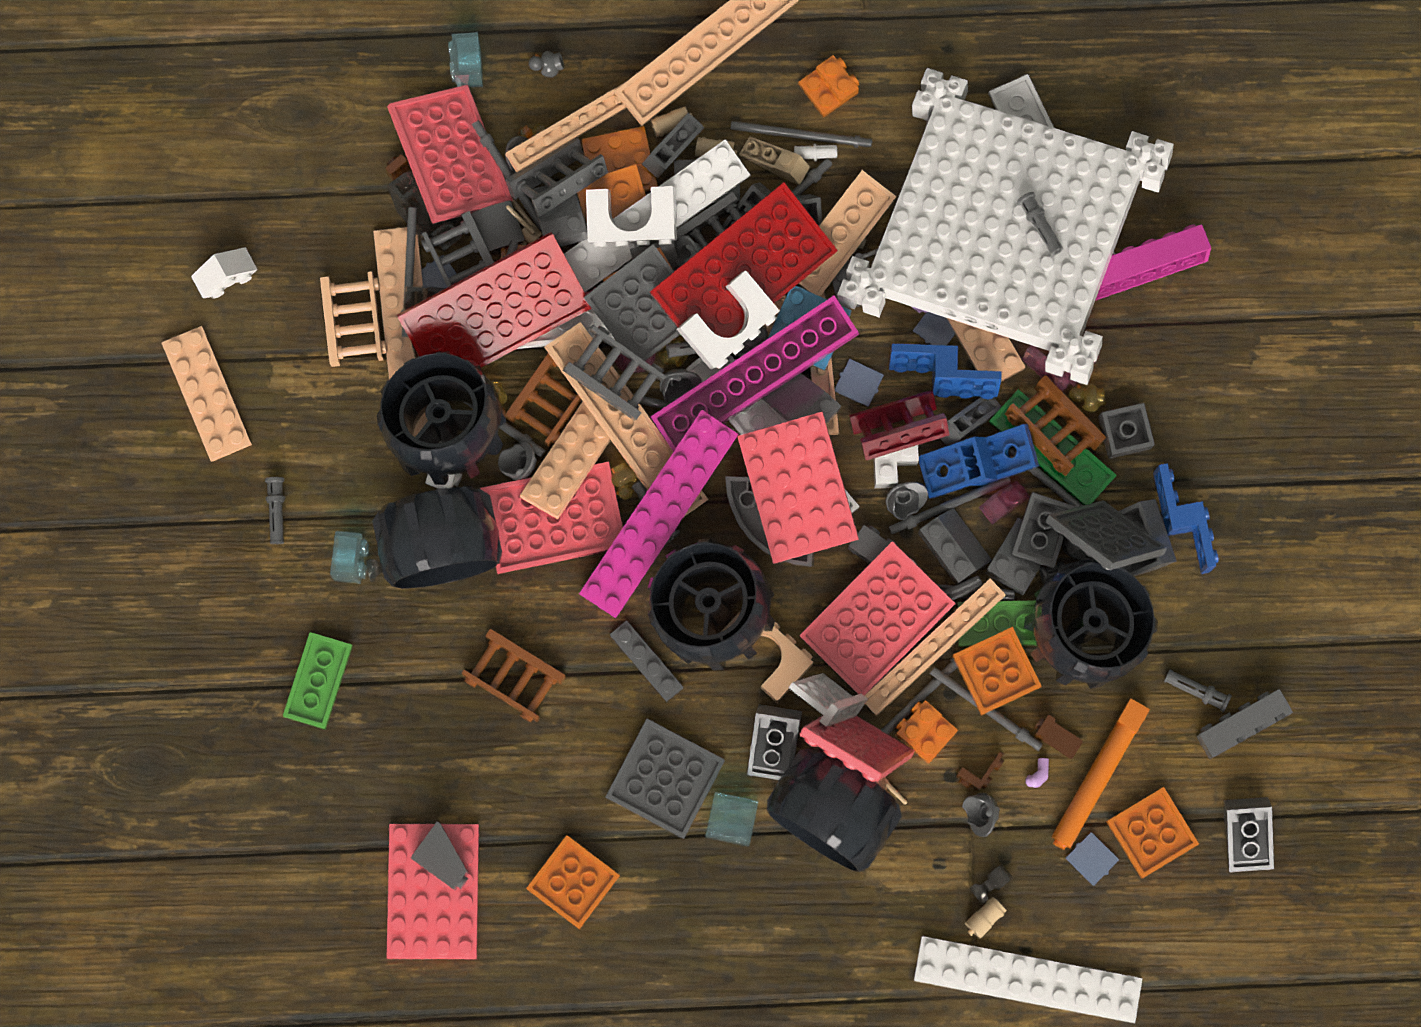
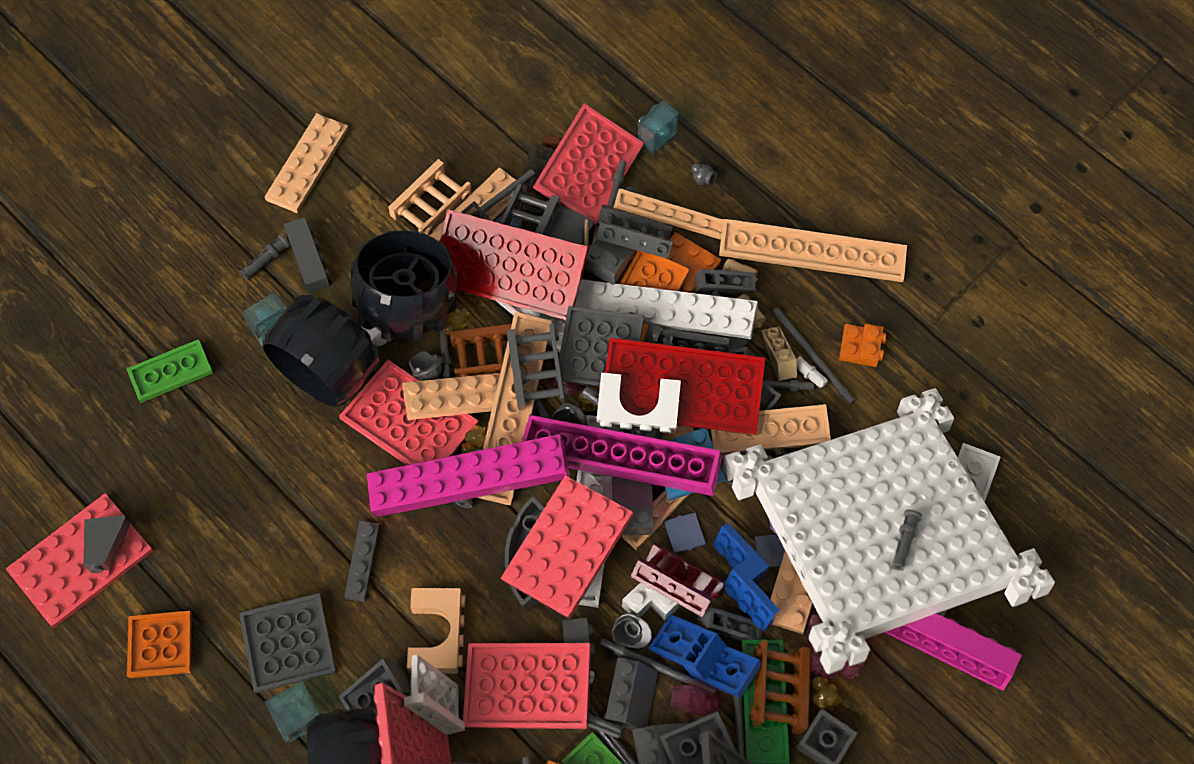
camera: 50 degrees right, 15 degrees down
white brick [191,247,258,298] -> none
dark orange fence [462,629,566,723] -> none
white arch [586,186,677,248] -> none
black wheel [647,539,775,670] -> none
light nougat plate [865,579,1006,716] -> none
none -> dark grey brick [284,217,331,293]

